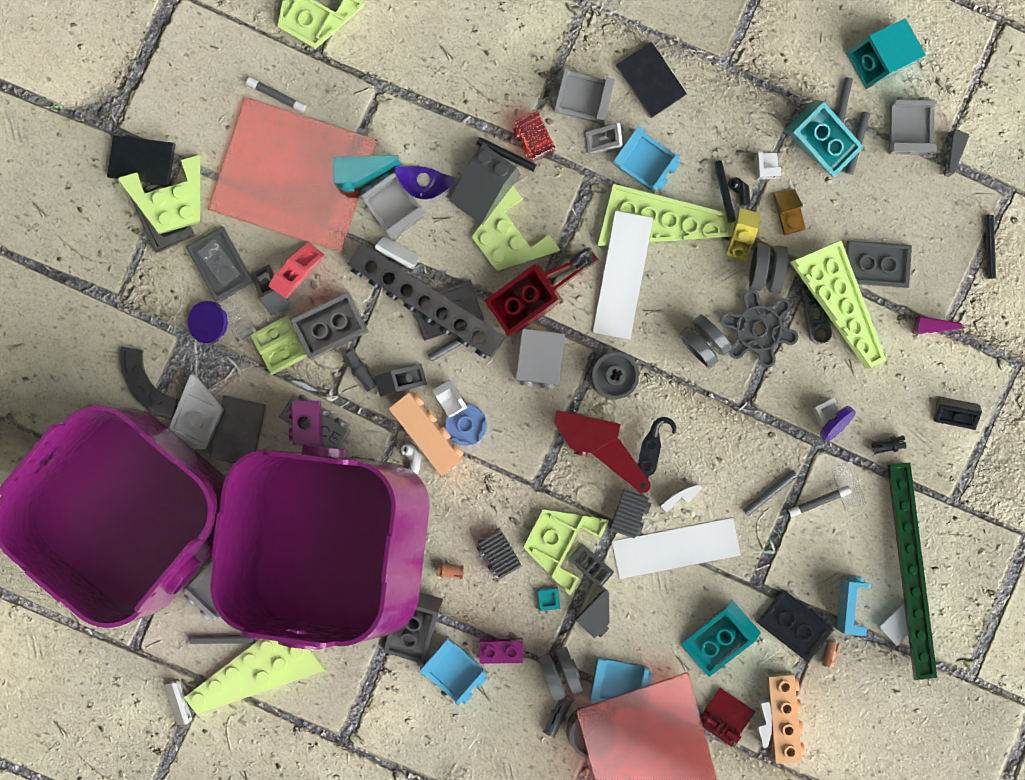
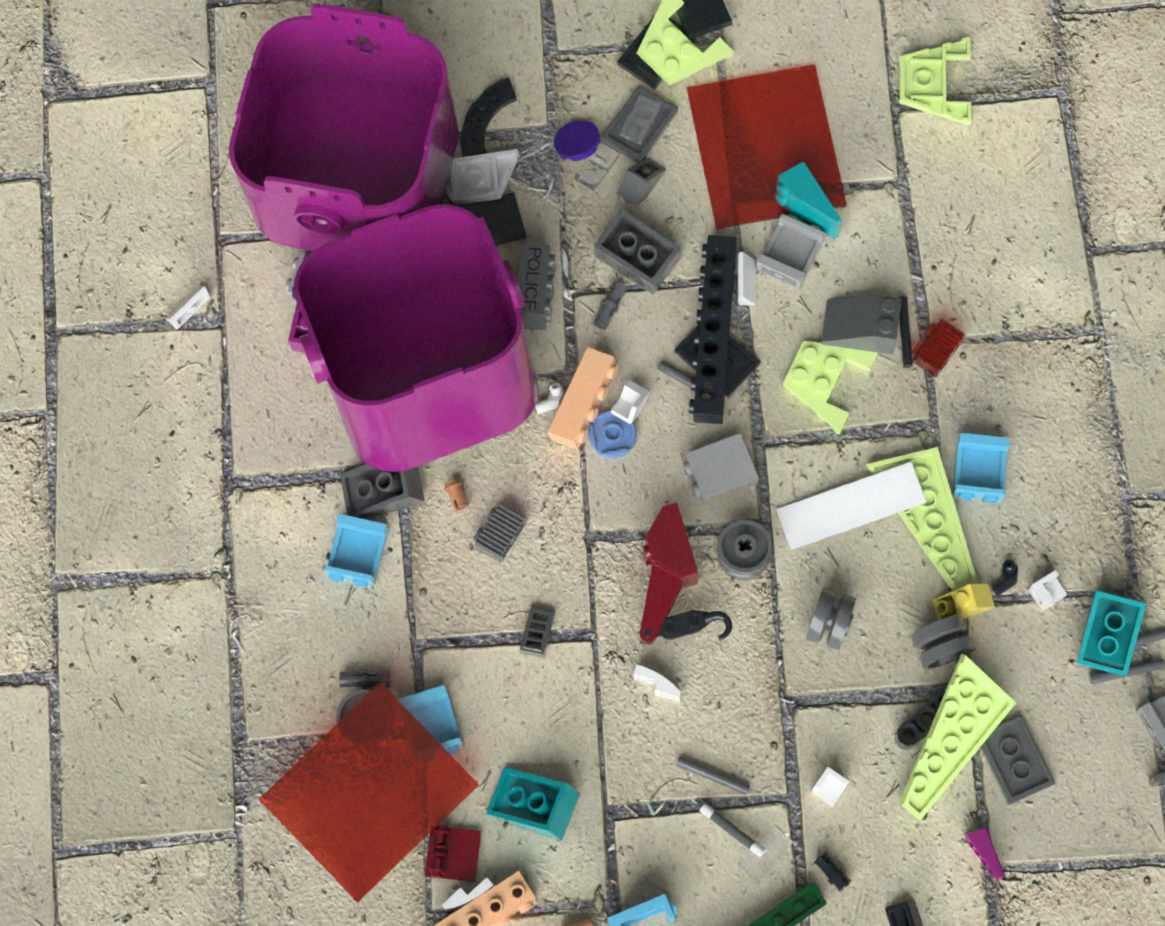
camera: 65 degrees right, 15 degrees down
yellowish green wing [184,639,326,714] -> none
dark grey bar [189,635,255,644] -> none
dark grey bar [246,77,306,113] -> none
yellowish green slope [251,315,308,375] -> none
coral slope [268,242,325,299] -> none
magenta brick [288,401,322,445] -> none
dark grey slope [374,364,427,397] -> none
dark purple piece [395,166,455,200] -> none
magenta brick [479,638,523,664] -> none
dark red slope [484,247,599,336] -> none
yellowish green wing [523,509,609,595] -> none
teal tile [537,587,561,611] -> none
dark grey wheel [538,646,583,702] -> none
light grey panel [552,68,615,124] -> none
dark grey slope [575,588,610,639] -> none
white slope [586,123,623,153] -> none
dark grey brick [610,489,651,538] -> none
white sticker [612,518,741,579] -> none
black tile [616,41,687,119] -> none
black bar [714,160,736,223] -> none
dark grey plate [721,290,799,368] -> none
black tile [756,589,834,663] -> none
pearl gold slope [774,189,806,235] -> none
dark purple tile [820,406,856,442] -> none
black bar [985,215,996,279] -> none

